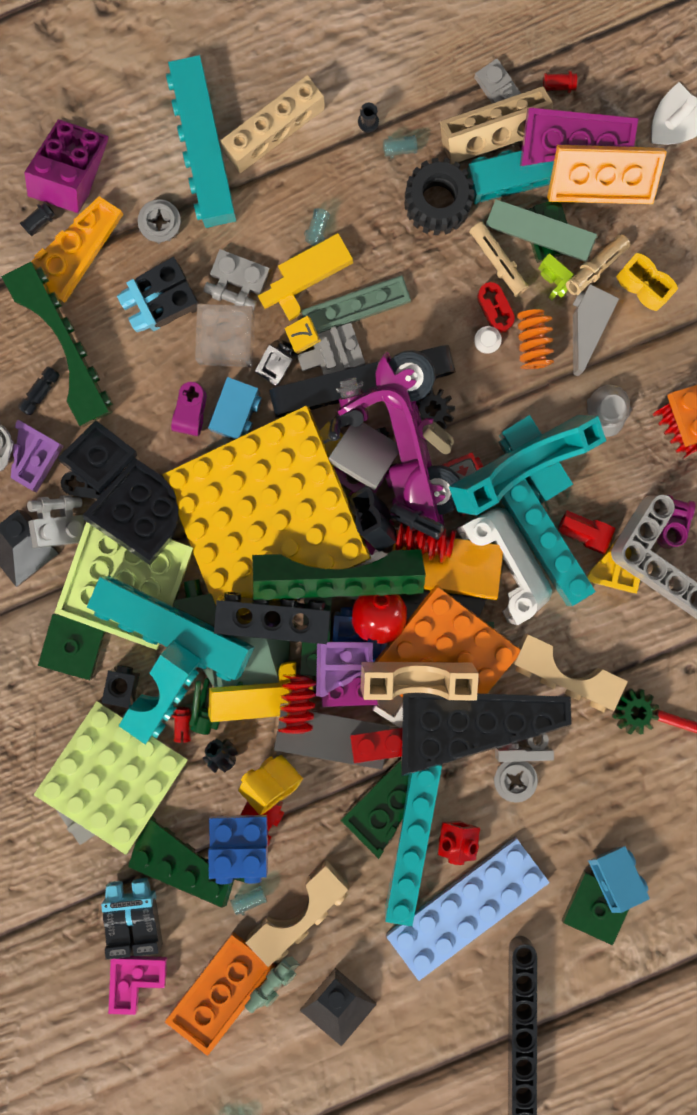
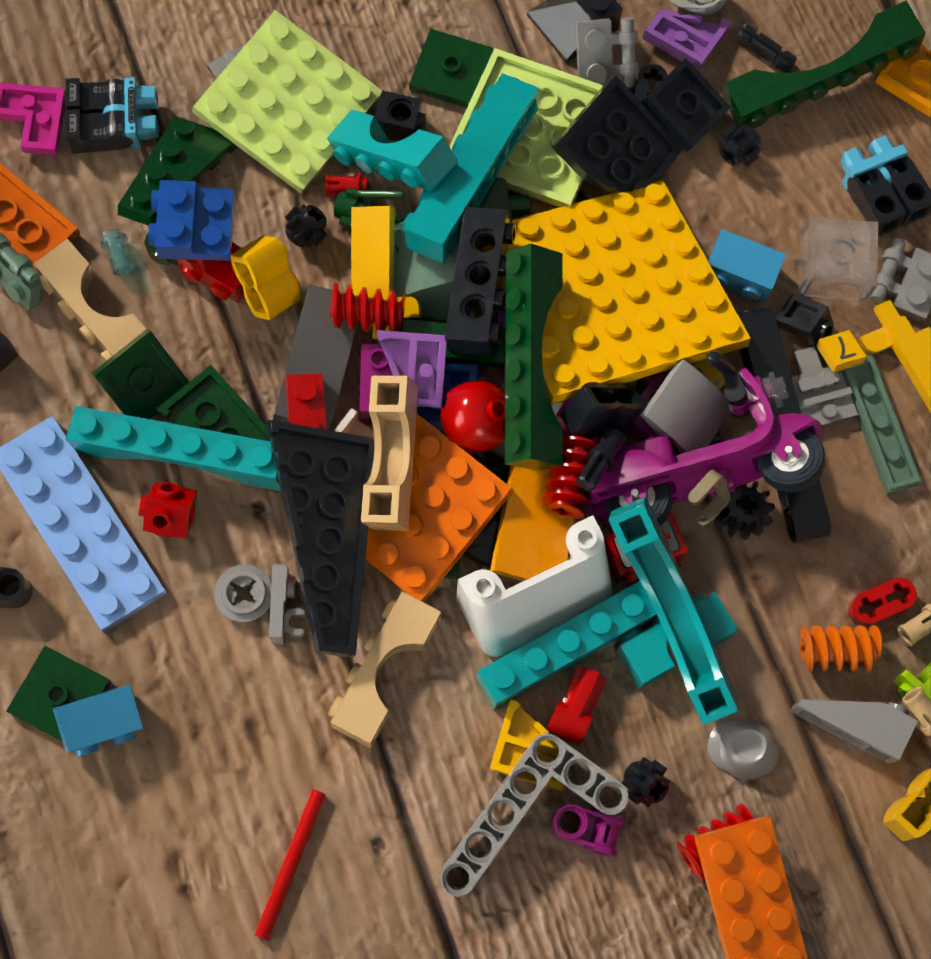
camera: 85 degrees right, 15 degrees down
magenta piece [171,382,207,437] -> none
white plate [474,326,501,354] -> none
dark green gear [612,688,659,735] -> none
none -> dark green plate [91,329,189,419]
none -> black gear [622,757,670,807]
none -> black gear [719,124,762,167]

